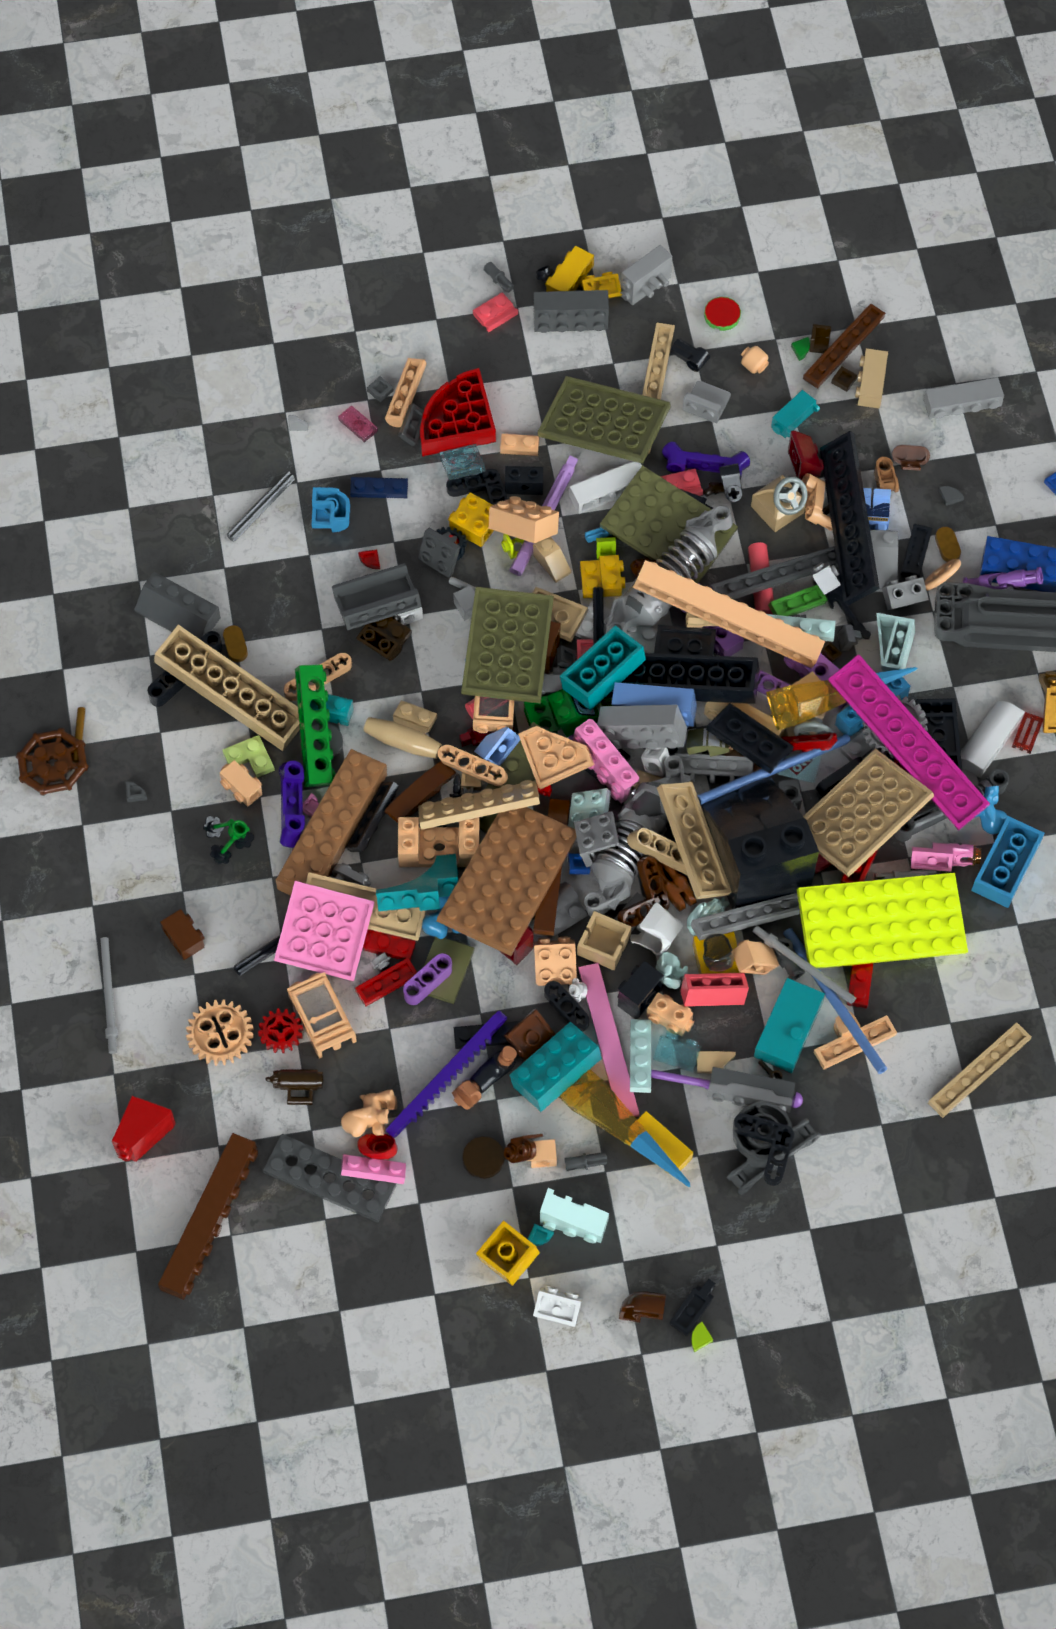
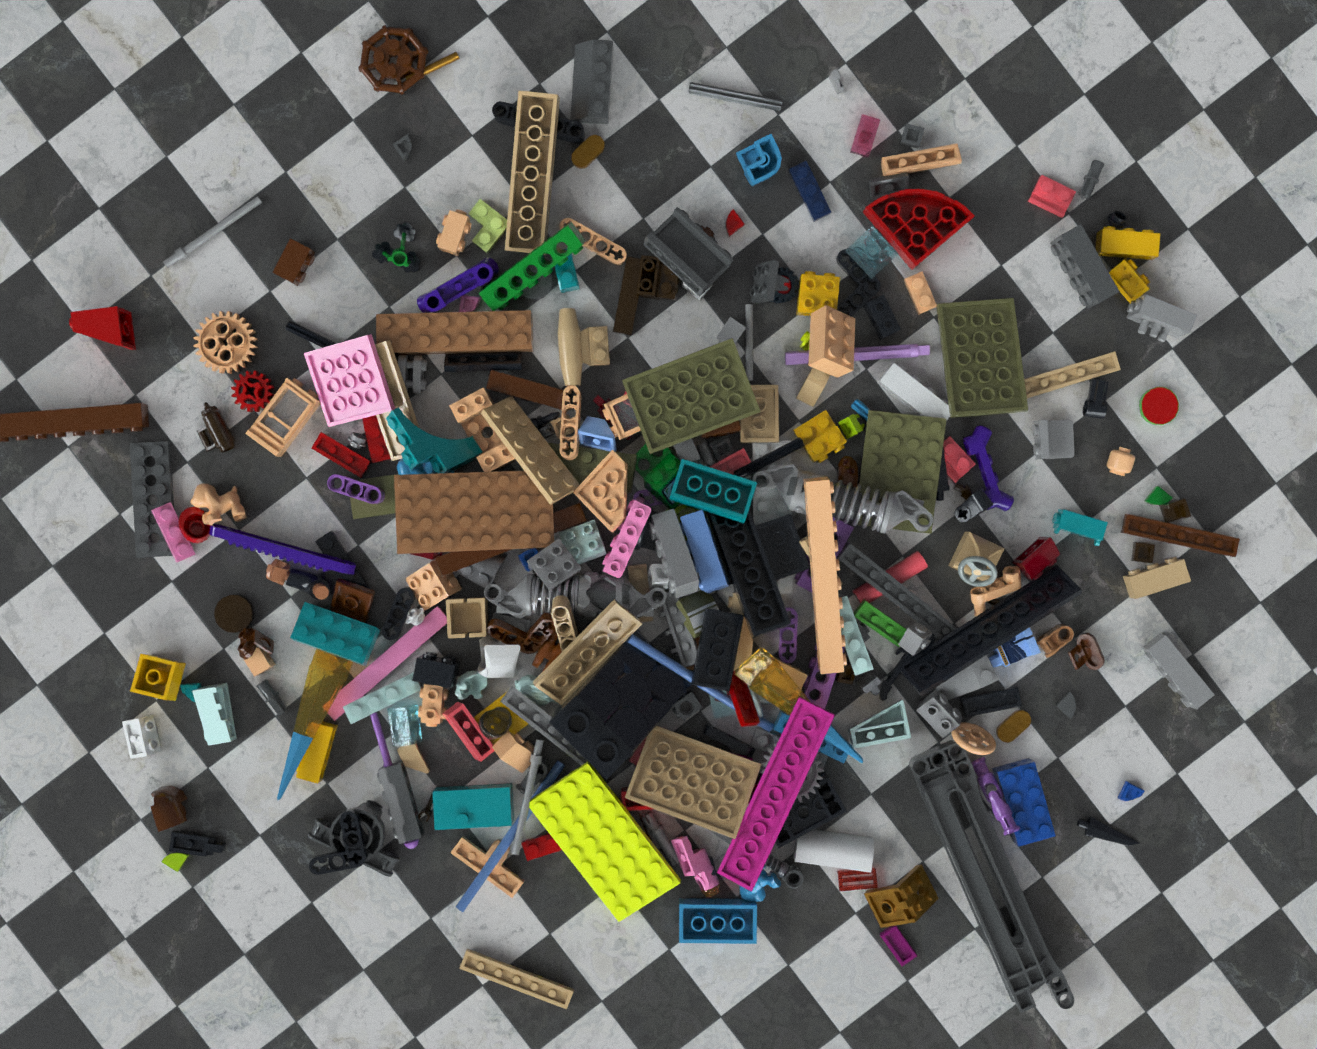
camera: 70 degrees right, 25 degrees up
none -> dark brown tile [613,256,641,336]

